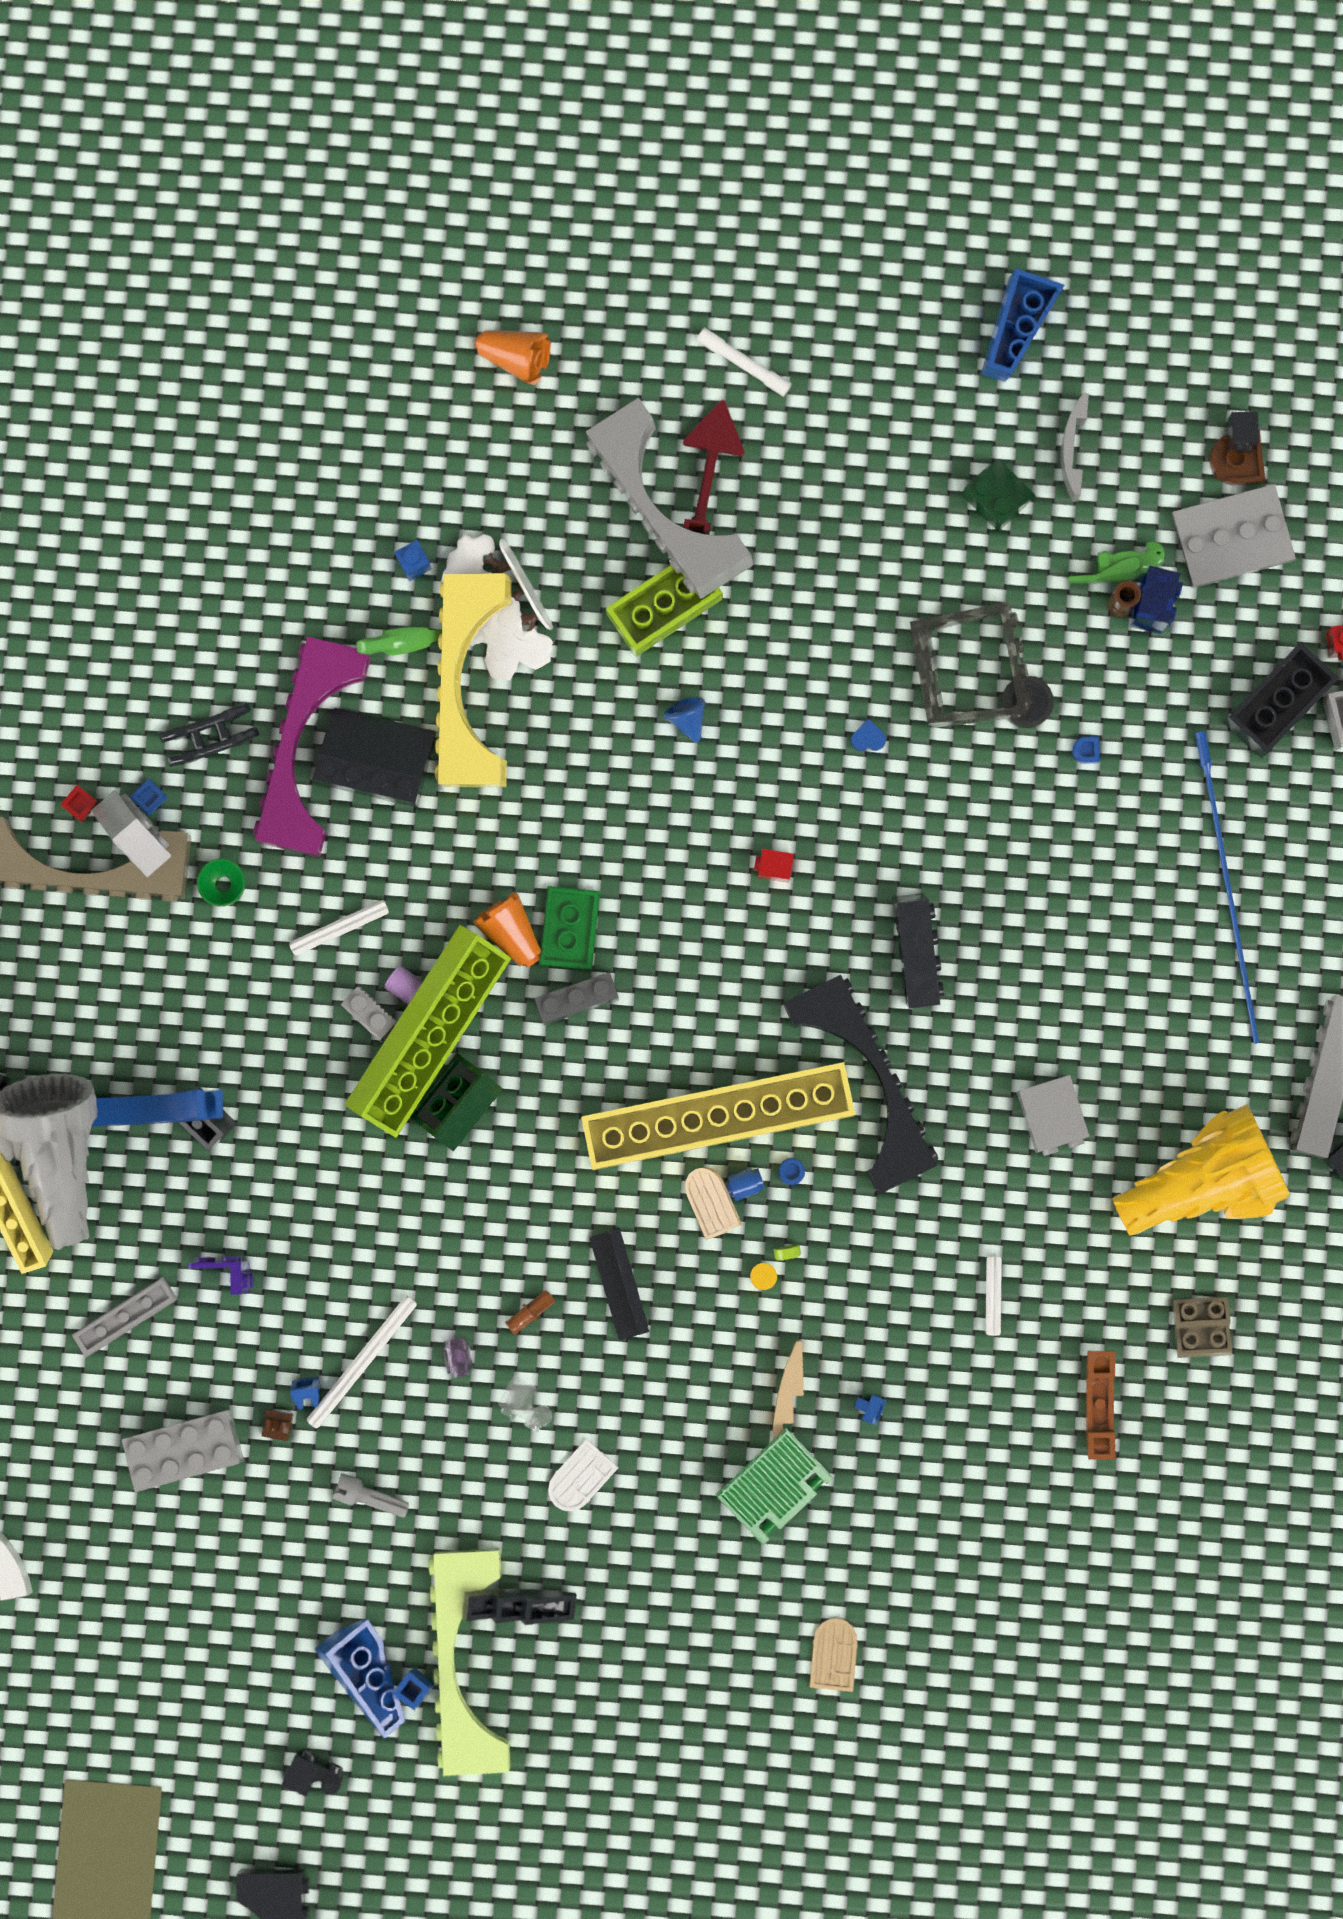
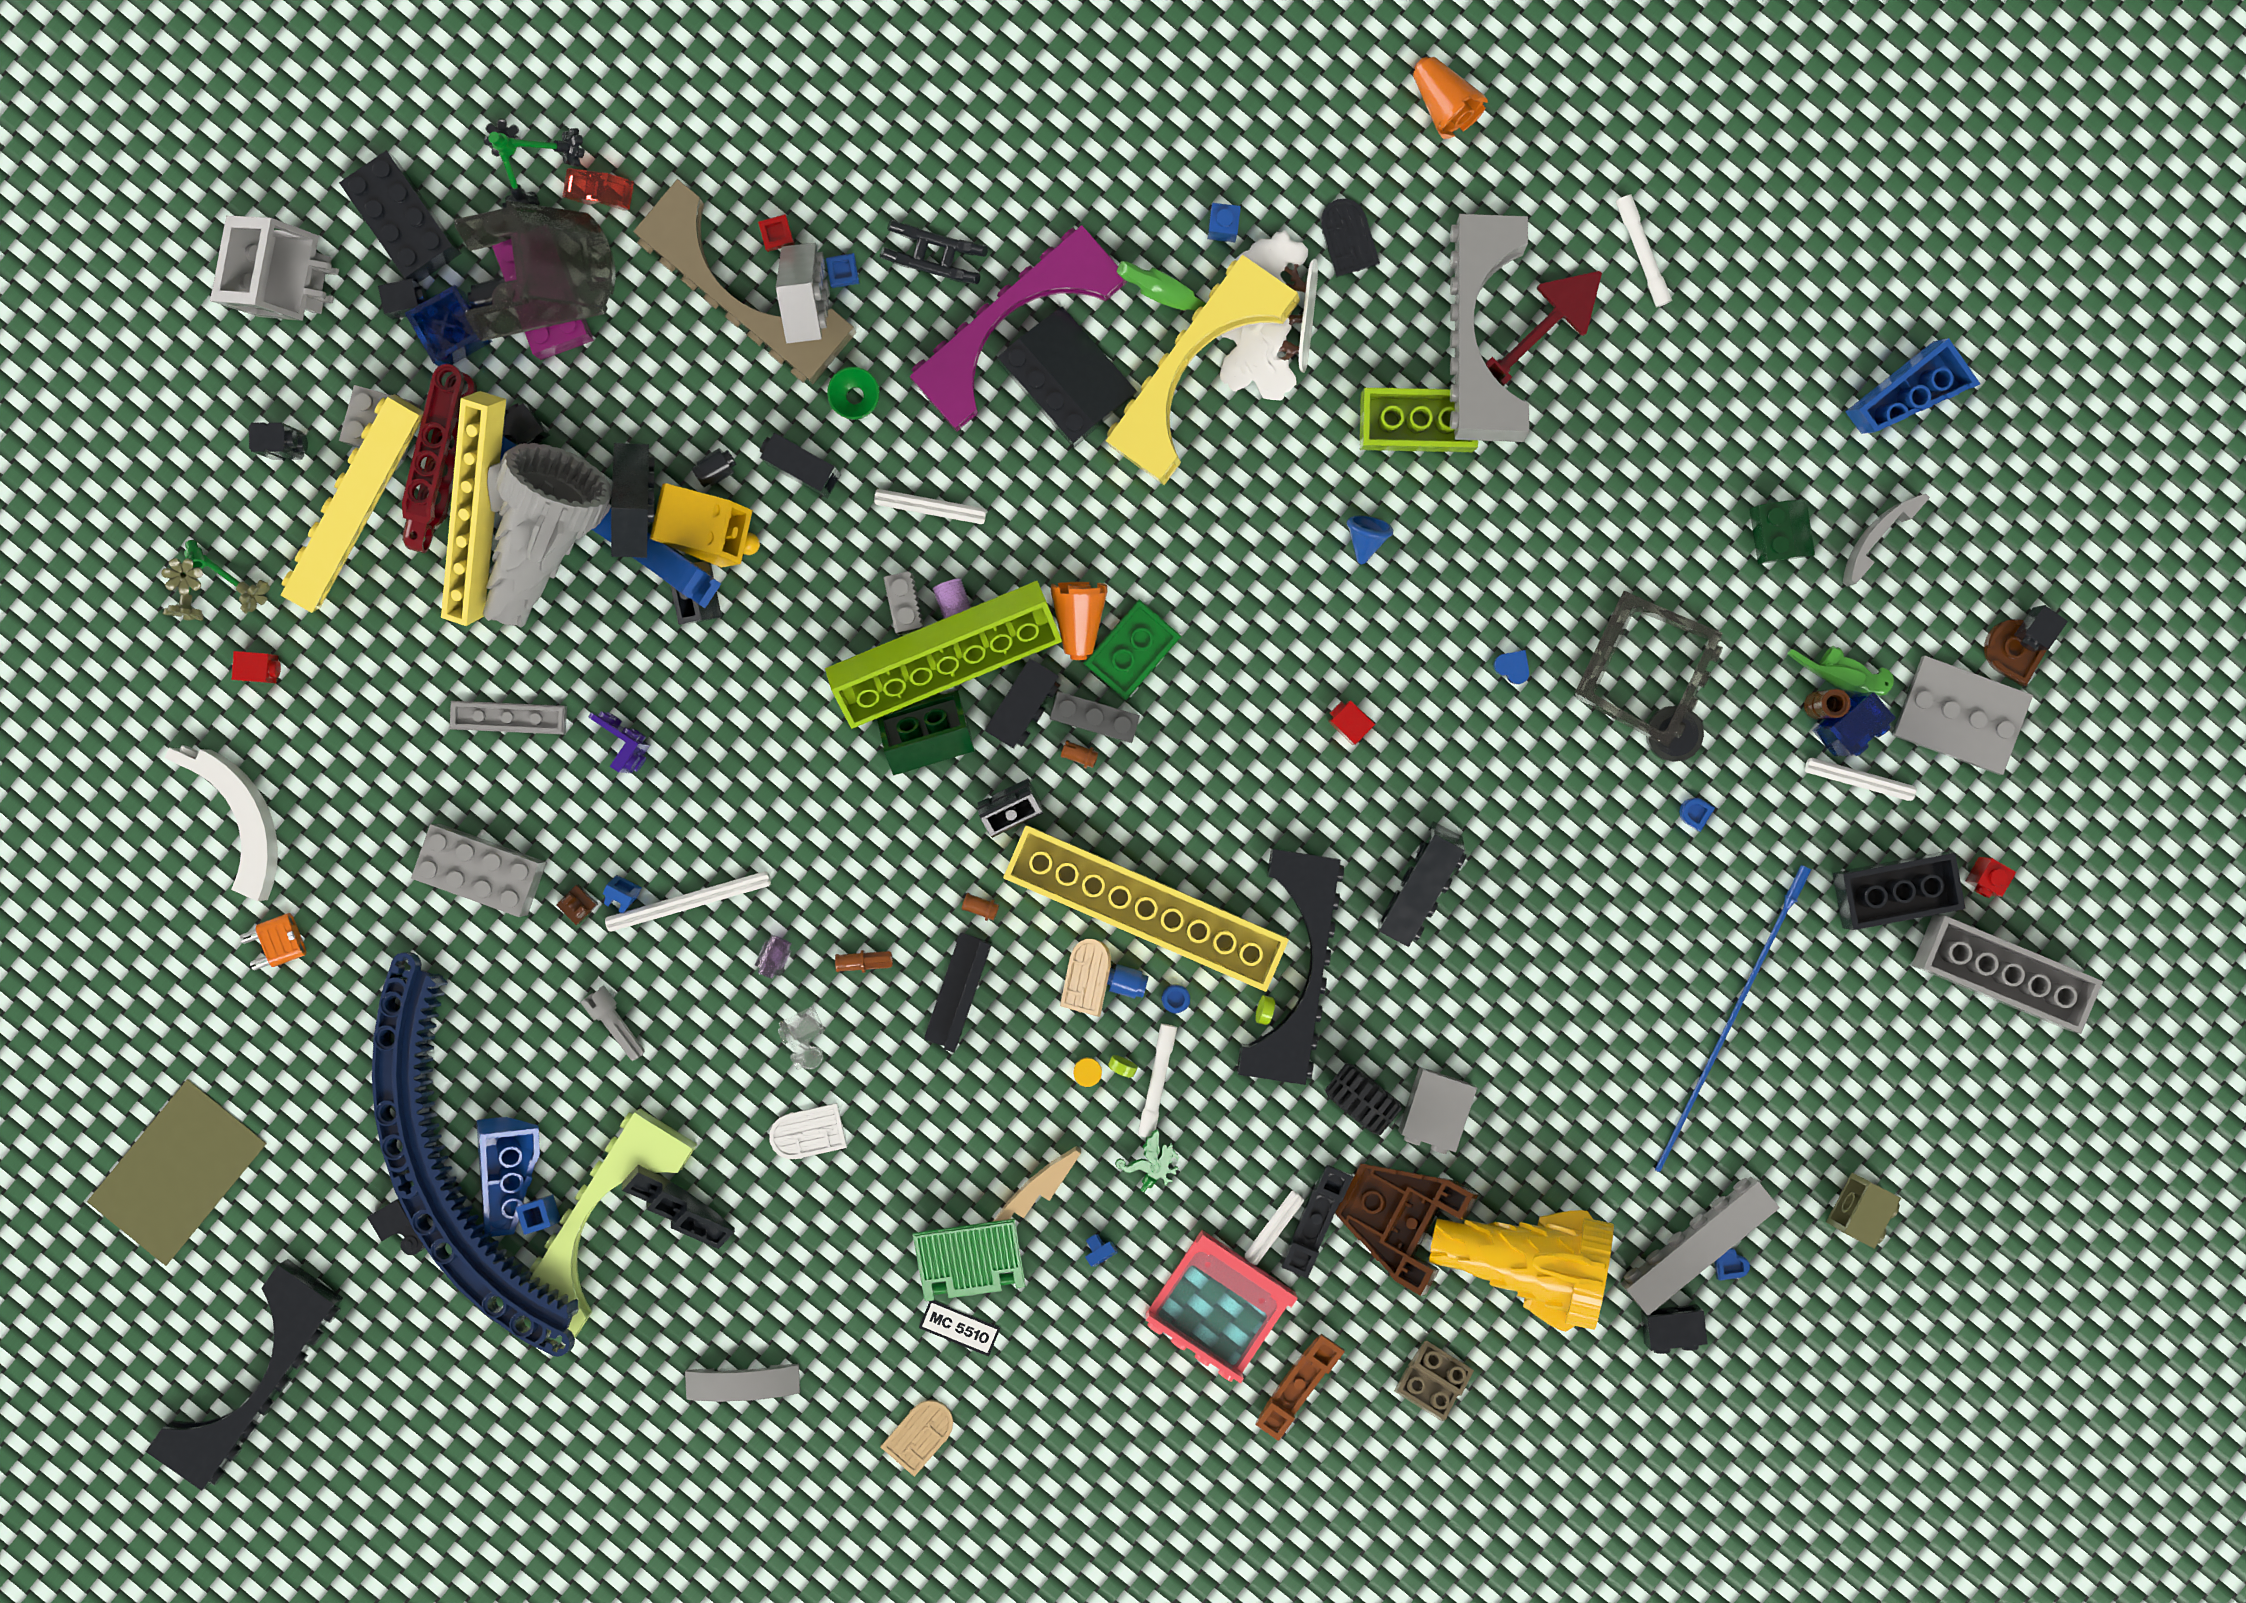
camera: 25 degrees right, 5 degrees up
none -> orange piece [240,913,306,971]
none -> dark blue gear [372,952,579,1357]
none -> black wedge [611,443,655,558]
none -> yellow slope [650,483,760,568]
none -> light grey slope [685,1364,800,1402]
none -> black brick [692,448,737,487]
none -> black brick [760,433,841,499]
none -> sticker [919,1301,1001,1357]
none -> dark orange pin [961,893,999,921]
none -> black brick [977,778,1043,838]
none -> black brick [984,658,1061,749]
none -> dark orange pin [1061,740,1099,769]
none -> piece [1115,1129,1180,1193]
none -> white piece [1138,1023,1177,1137]
none -> clear light blue panel [1145,1230,1298,1383]
none -> lime tile [1256,995,1275,1025]
none -> black slope [1281,1165,1353,1279]
none -> black window [1321,198,1380,278]
none -> black tyre [1325,1063,1402,1135]
none -> reddish brown wedge [1335,1163,1479,1296]
none -> white axle [1805,758,1917,801]

